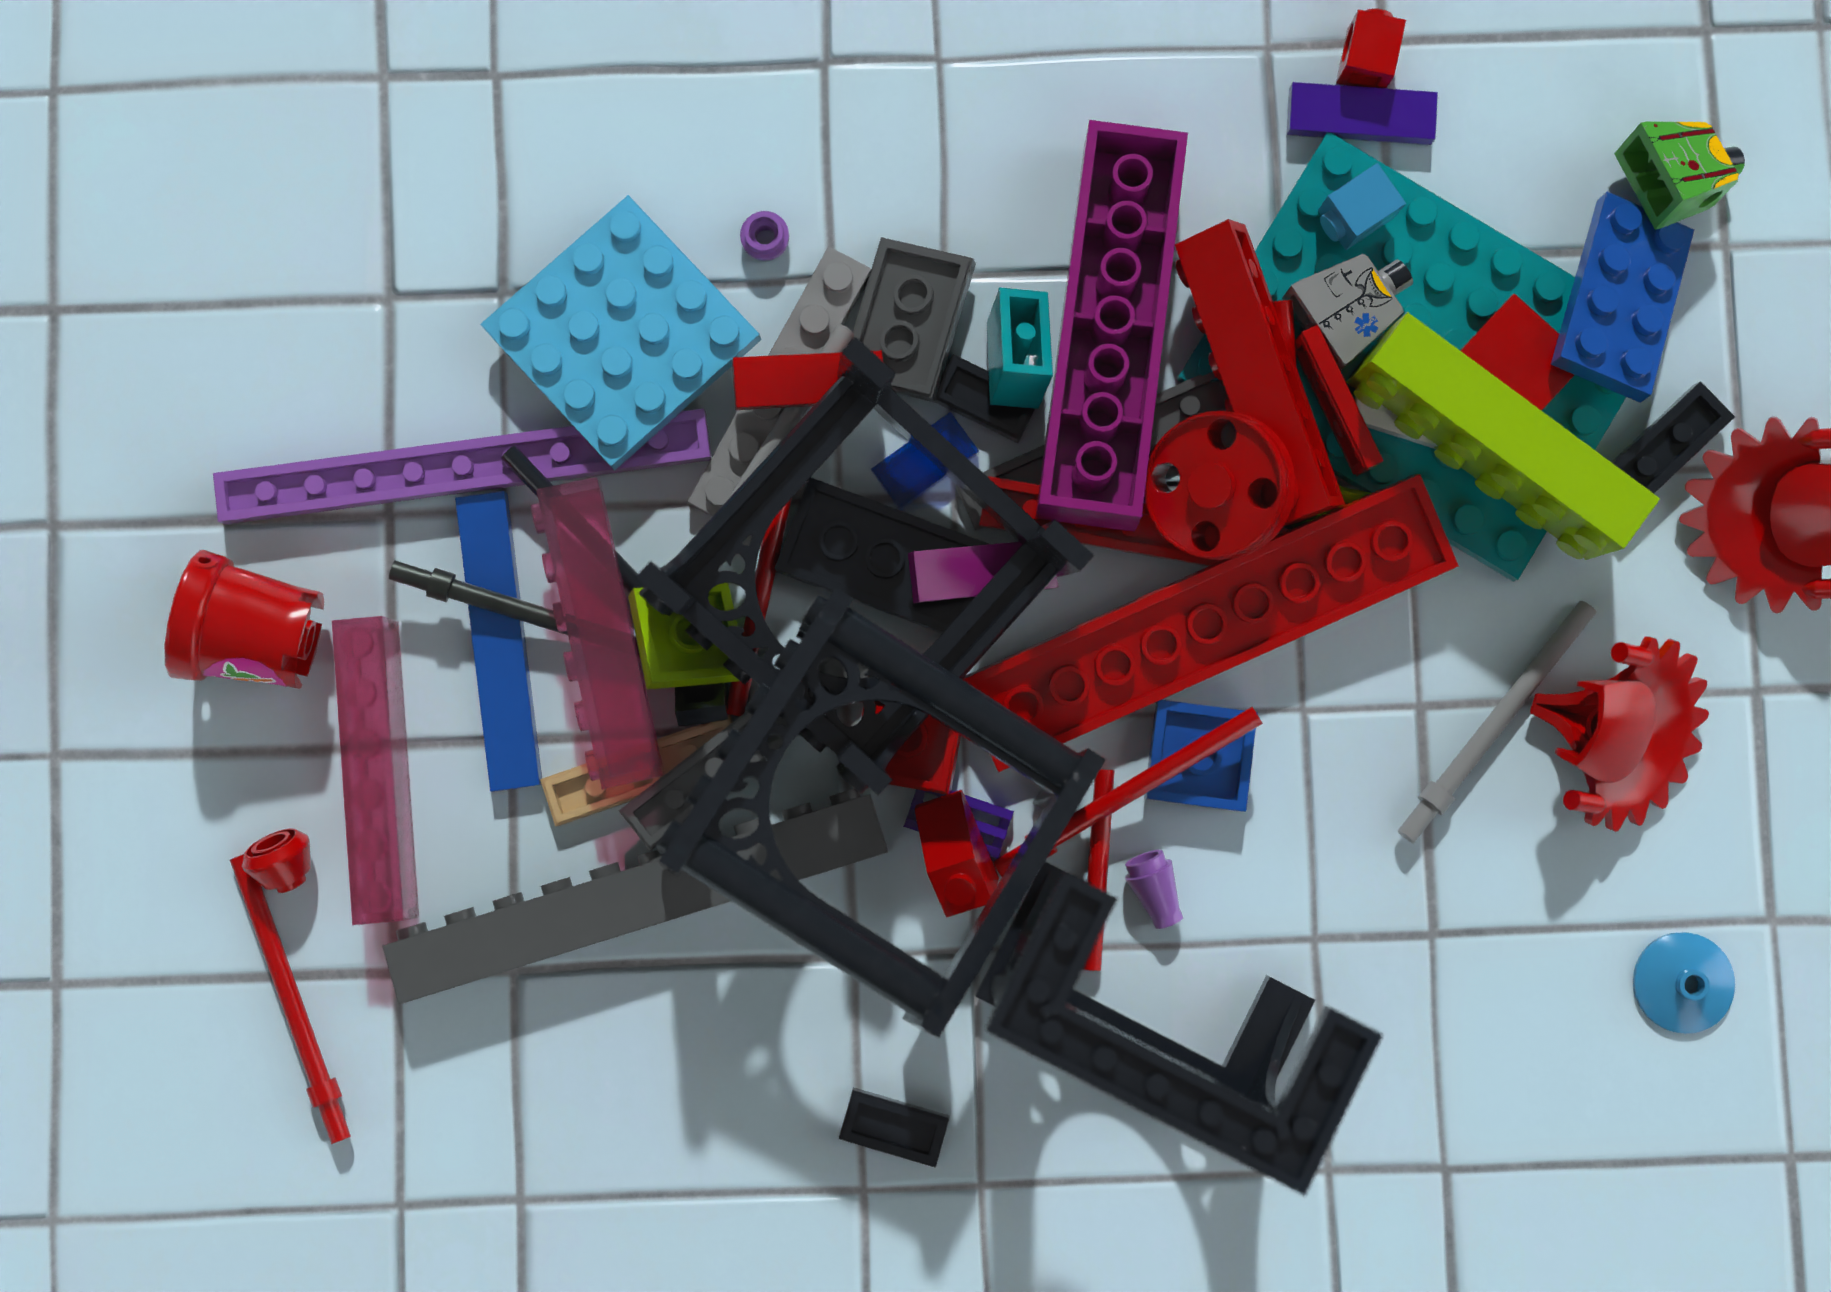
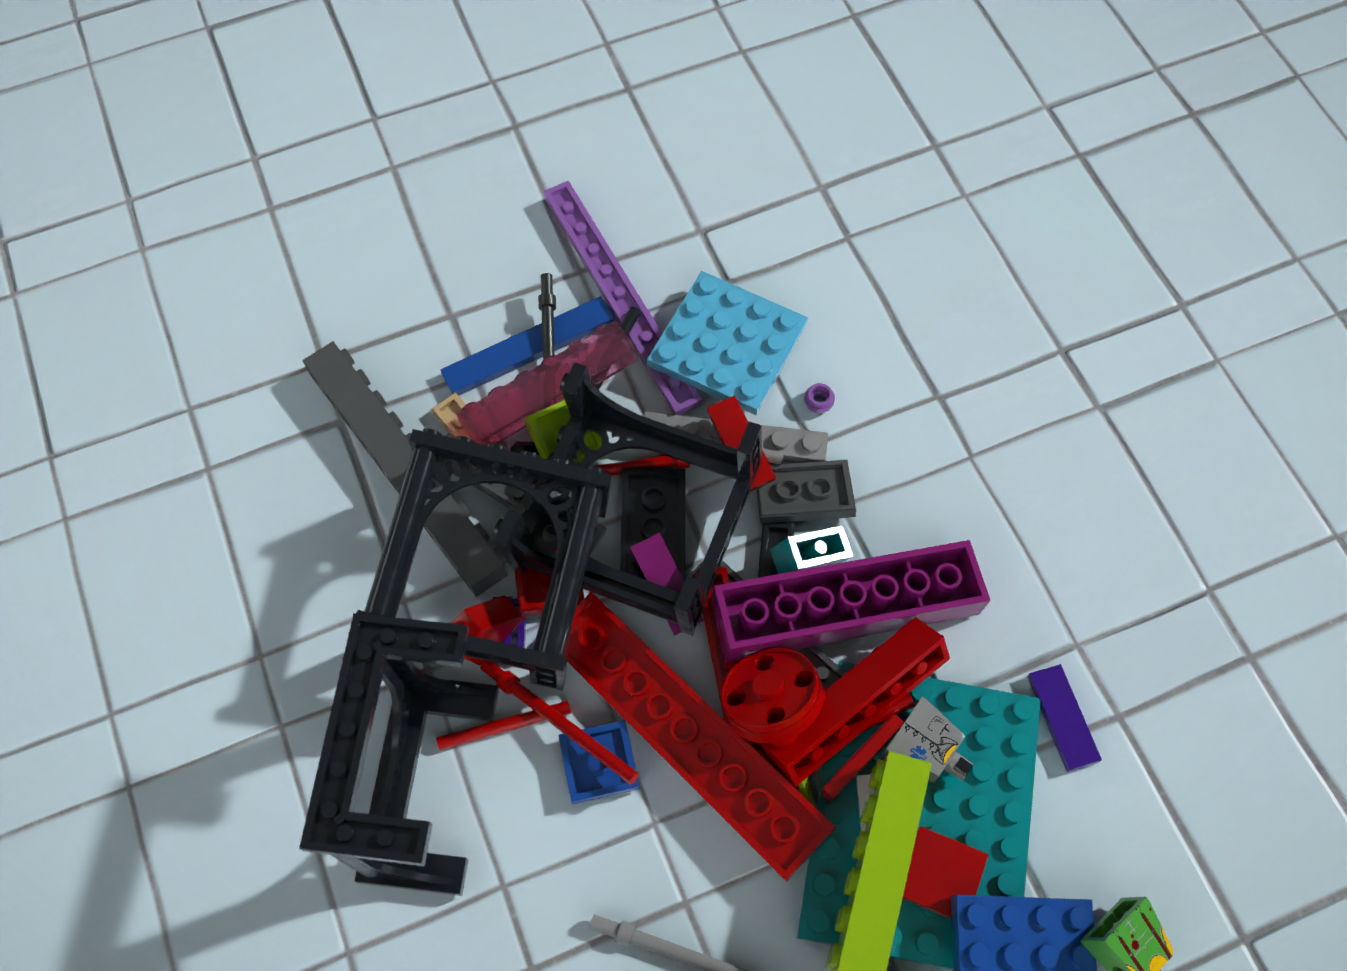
camera: 70 degrees right, 20 degrees down
red piece [164,550,324,689] -> none
red bar [230,854,351,1144] -> none
red cone [242,828,311,893] -> none
clear pink brick [332,616,419,925] -> none
black tile [839,1087,950,1168] -> none
clear blue tile [871,412,979,510] -> none
medium lavender cone [1125,850,1183,929] -> none
dark azure brick [1318,163,1406,250] -> none
red brick [1336,8,1406,88] -> none

